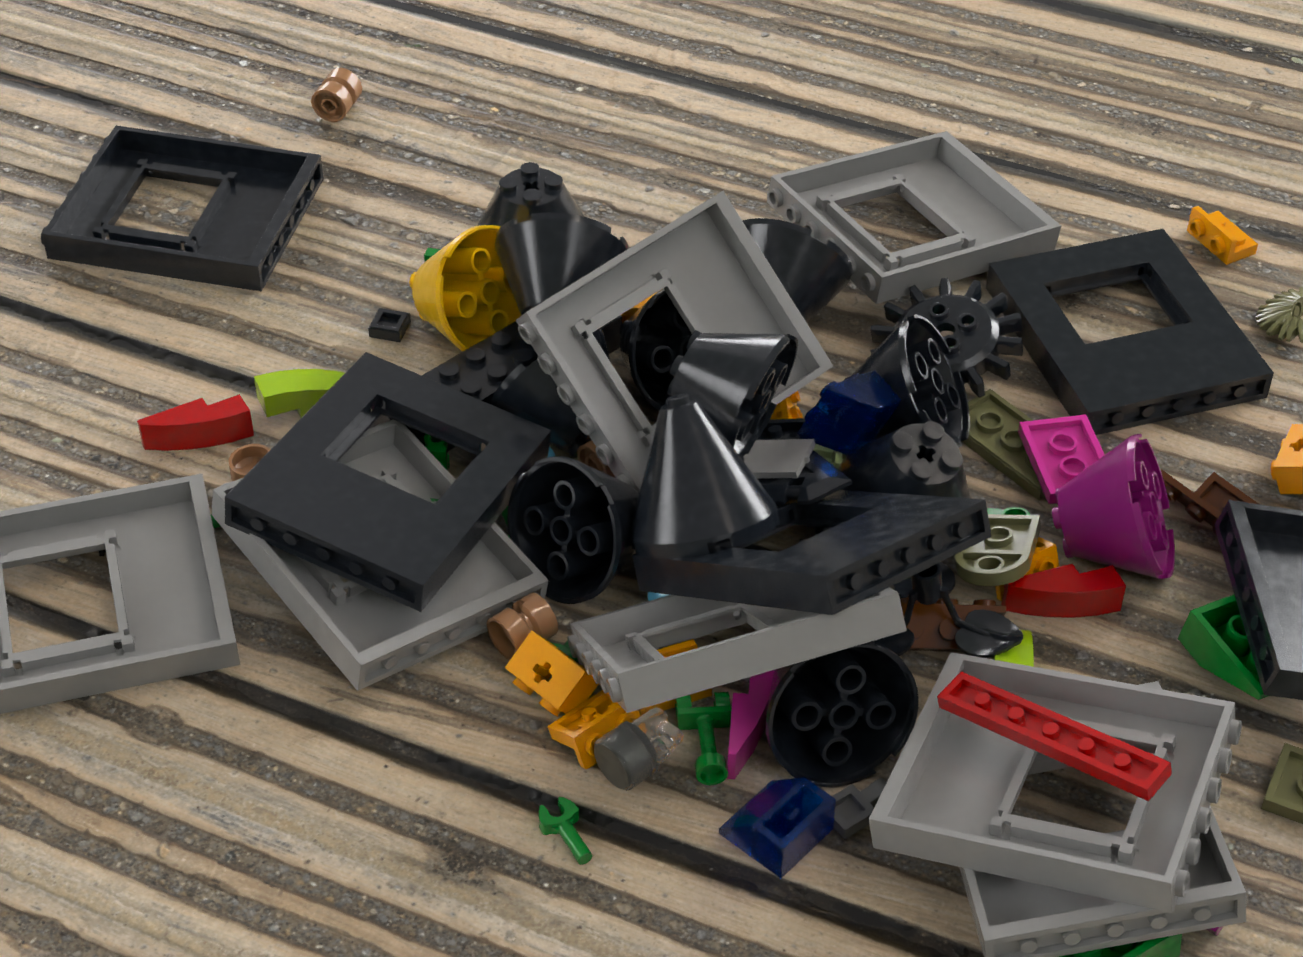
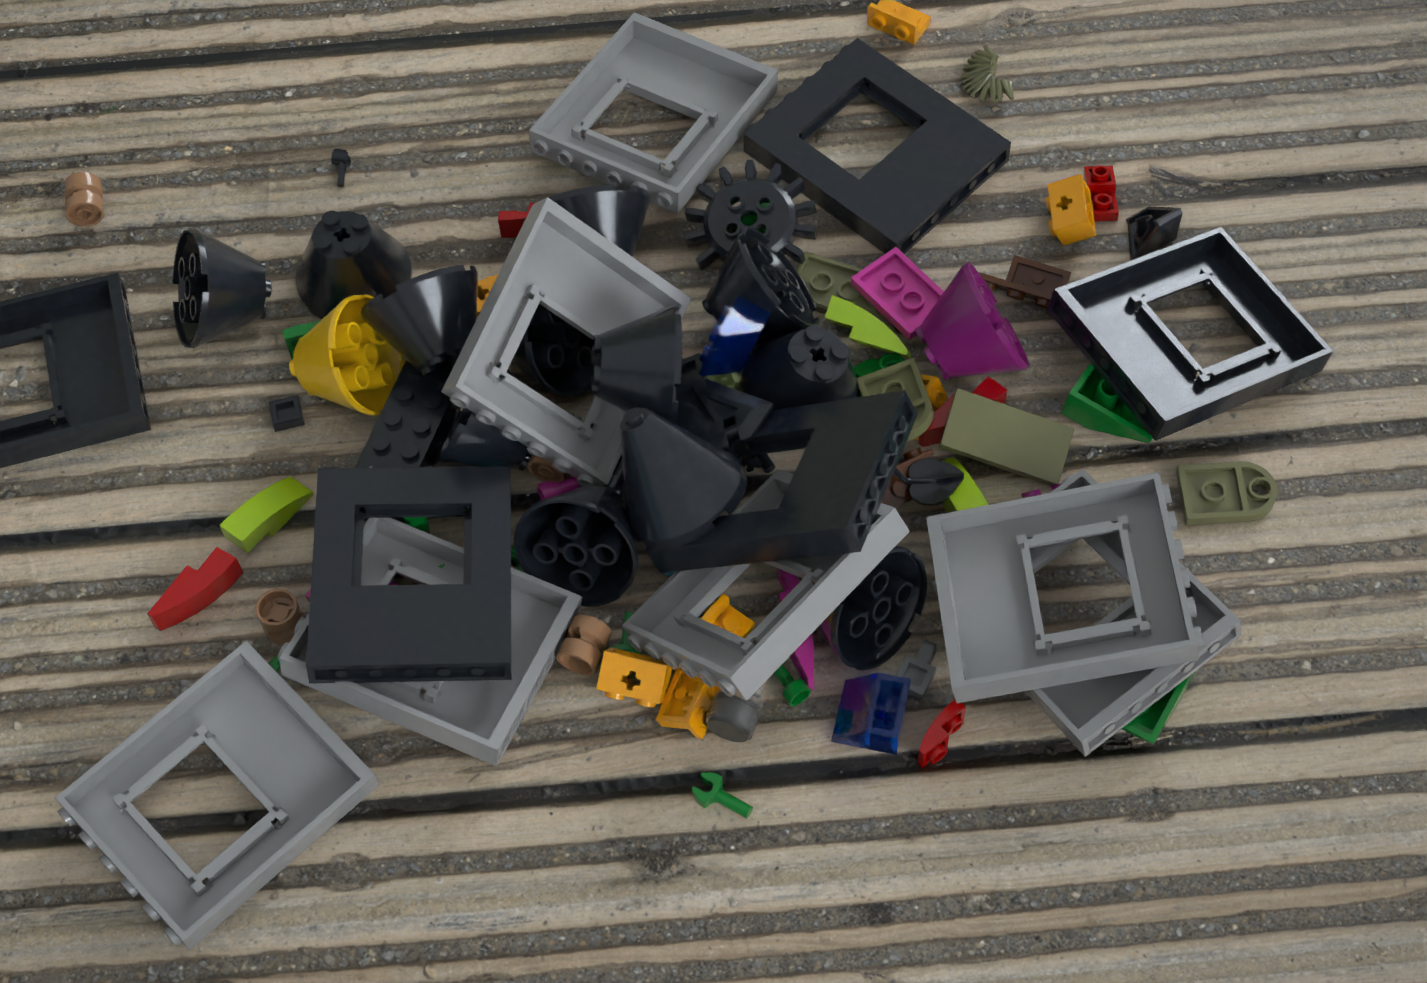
camera: 25 degrees left, 15 degrees up
light grey piece [743,439,816,479] -> none
red plate [937,671,1172,802] -> none
none -> black cone [172,228,272,348]
none -> black hand [331,148,351,187]
none -> lime slope [825,295,911,359]
none -> red slope [918,699,966,768]
none -> olive tile [938,388,1074,486]

